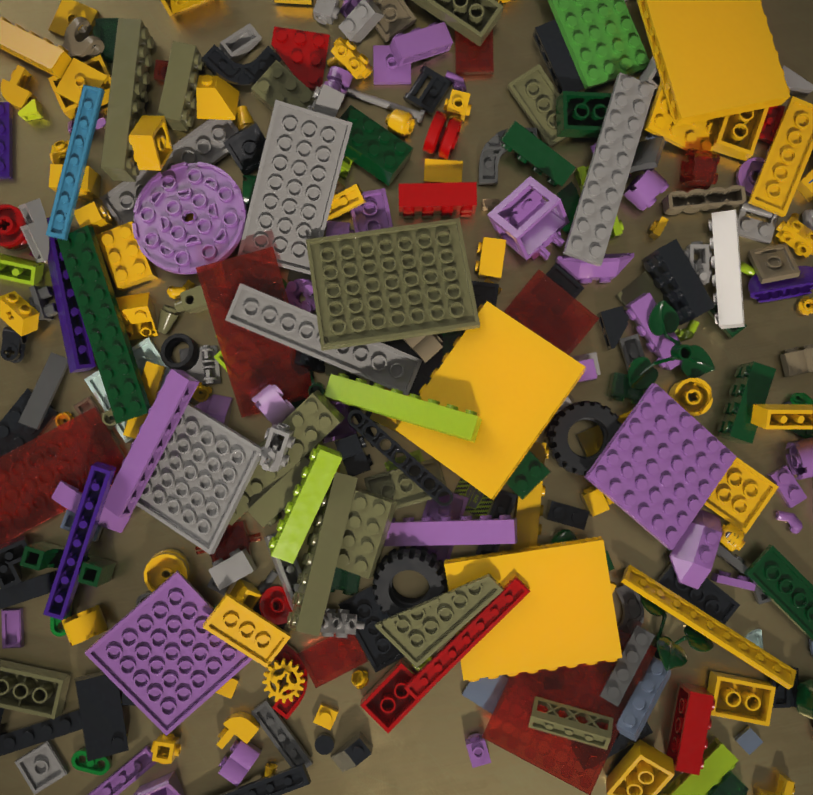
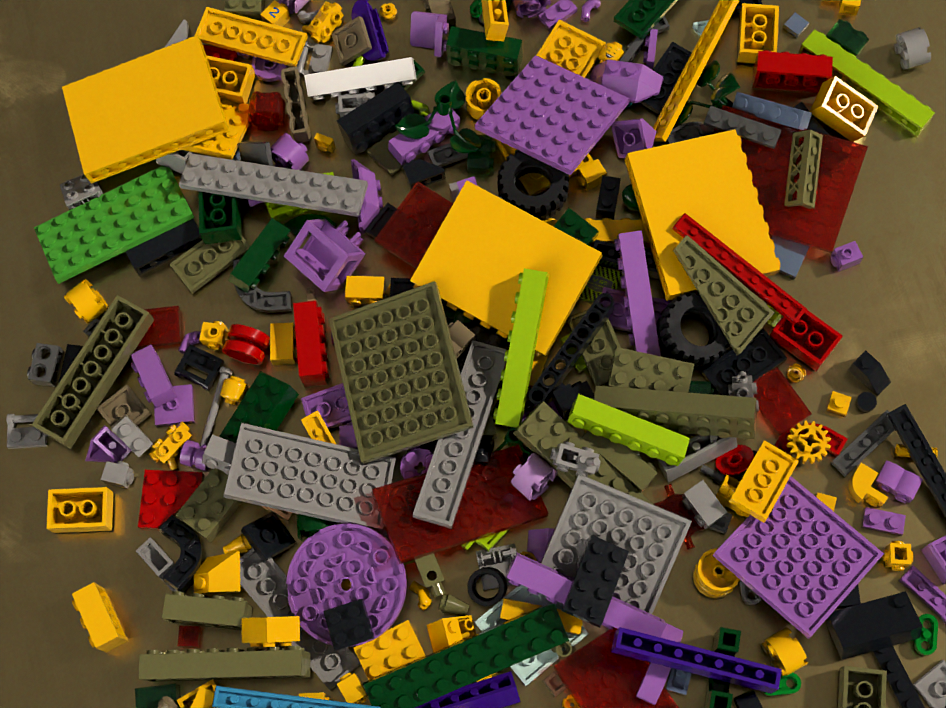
camera: 90 degrees left, 15 degrees down
none -> black plate [323,599,375,651]
none -> medium lavender bracket [410,11,449,57]
none -> black plate [561,535,629,628]
none -> medium lavender slope [611,118,656,158]
none -> medium lavender plate [861,507,906,536]

